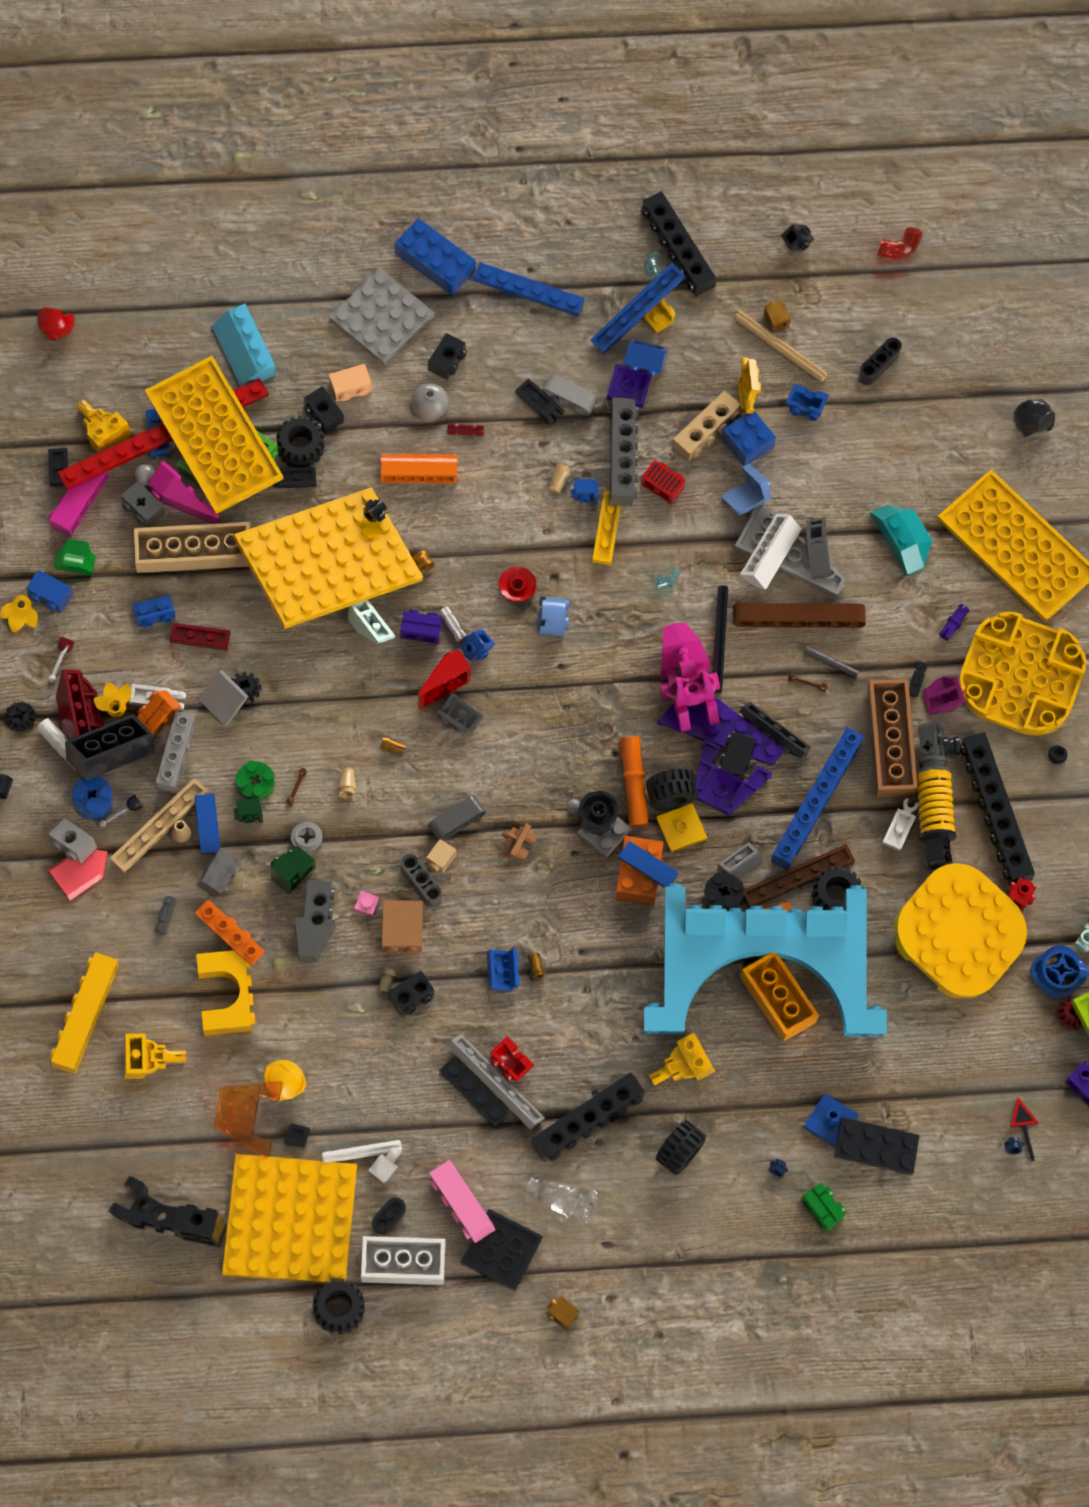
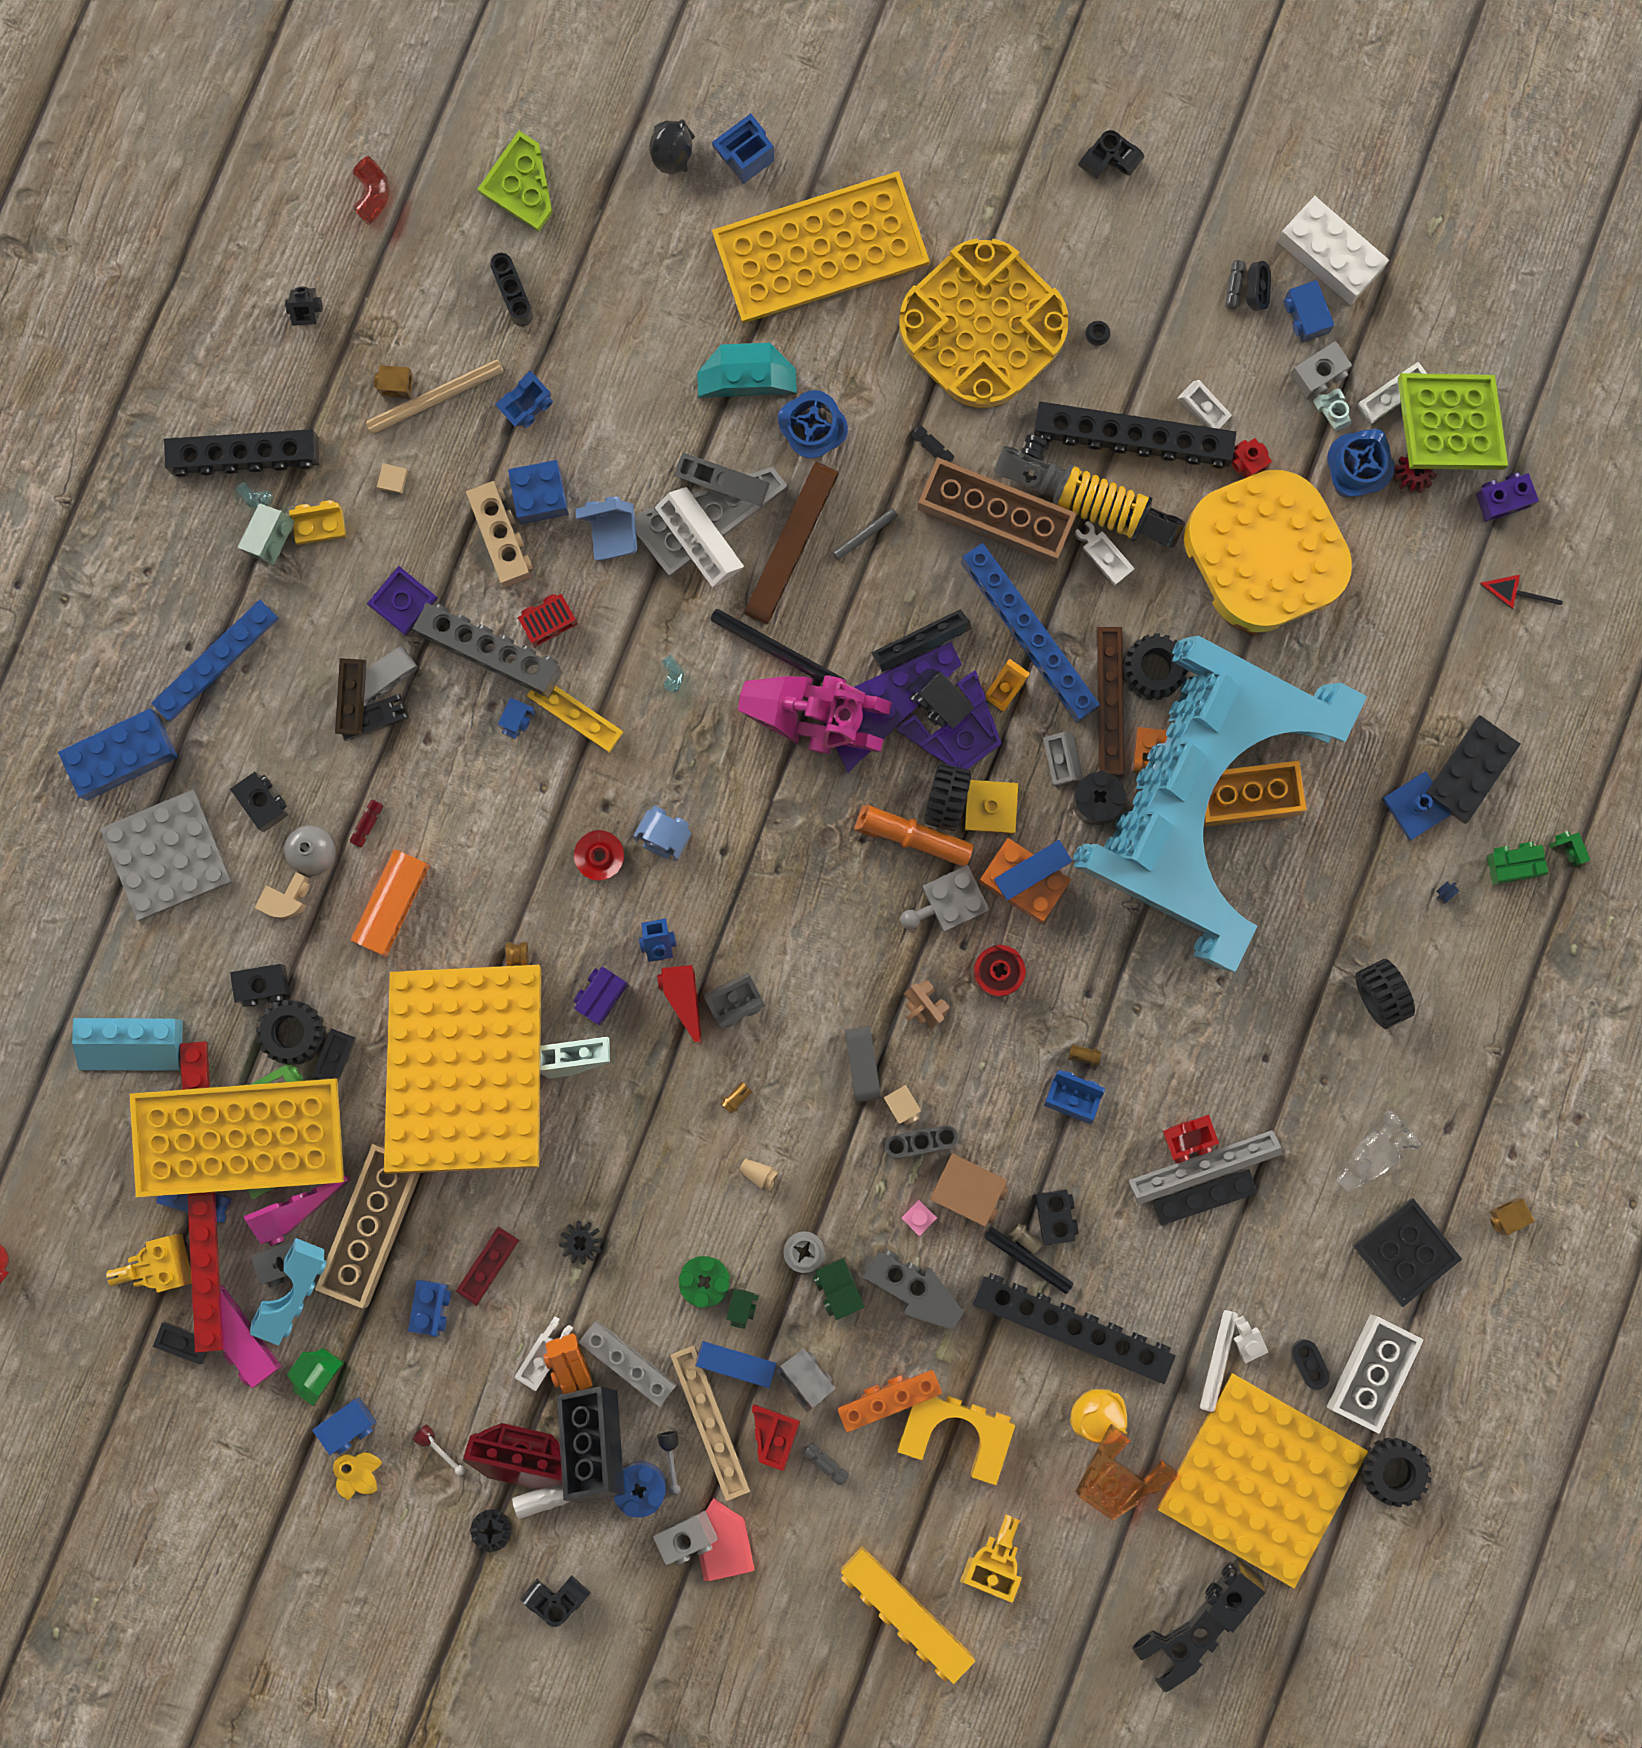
camera: 60 degrees left, 15 degrees up
yellow plate [94,682,132,718] -> none
light grey piece [134,464,156,488] -> none
tan cone [172,820,191,842] -> none
light grey tile [199,670,248,726] -> none
black tile [285,1123,310,1149] -> none
reddish brown hinge [287,768,307,805] -> none
light nougat brick [329,364,372,402] -> none
black gear [363,499,387,523] -> none
bright pink brick [430,1160,495,1243] -> none
white axle [440,607,466,642] -> none
black brick [531,1072,645,1163] -> none
tan cone [549,464,572,494] -> none
black brick [577,791,618,836] -> none
blue plate [590,263,685,354] -> none
blue brick [624,339,669,375] -> none
yellow brick [649,1033,716,1086] -> none
yellow plate [737,357,761,414] -> none
reddish brown hinge [788,673,827,692] -> none
magenta slope [923,676,965,715] -> none
dark purple pin [939,604,970,641] -> none
dark blue plate [1004,1137,1024,1155] -> none
none -> brick [237,503,295,565]
none -> medium azure arch [250,1238,327,1346]
none -> tan brick [254,872,310,919]
none -> dark brown tile [335,658,367,736]
none -> tan tile [377,463,408,494]
none -> lime plate [477,130,553,232]
none -> blue plate [712,113,775,184]
none -> red wing [752,1404,801,1471]
none -> blue piece [778,390,848,459]
none -> black brick [971,1273,1176,1385]
none -> red brick [973,945,1026,997]
none -> black axle [984,1227,1074,1294]
none -> light orange slope [985,659,1030,712]
none -> white slope [1177,380,1232,429]
none -> green bracket [1549,831,1590,866]

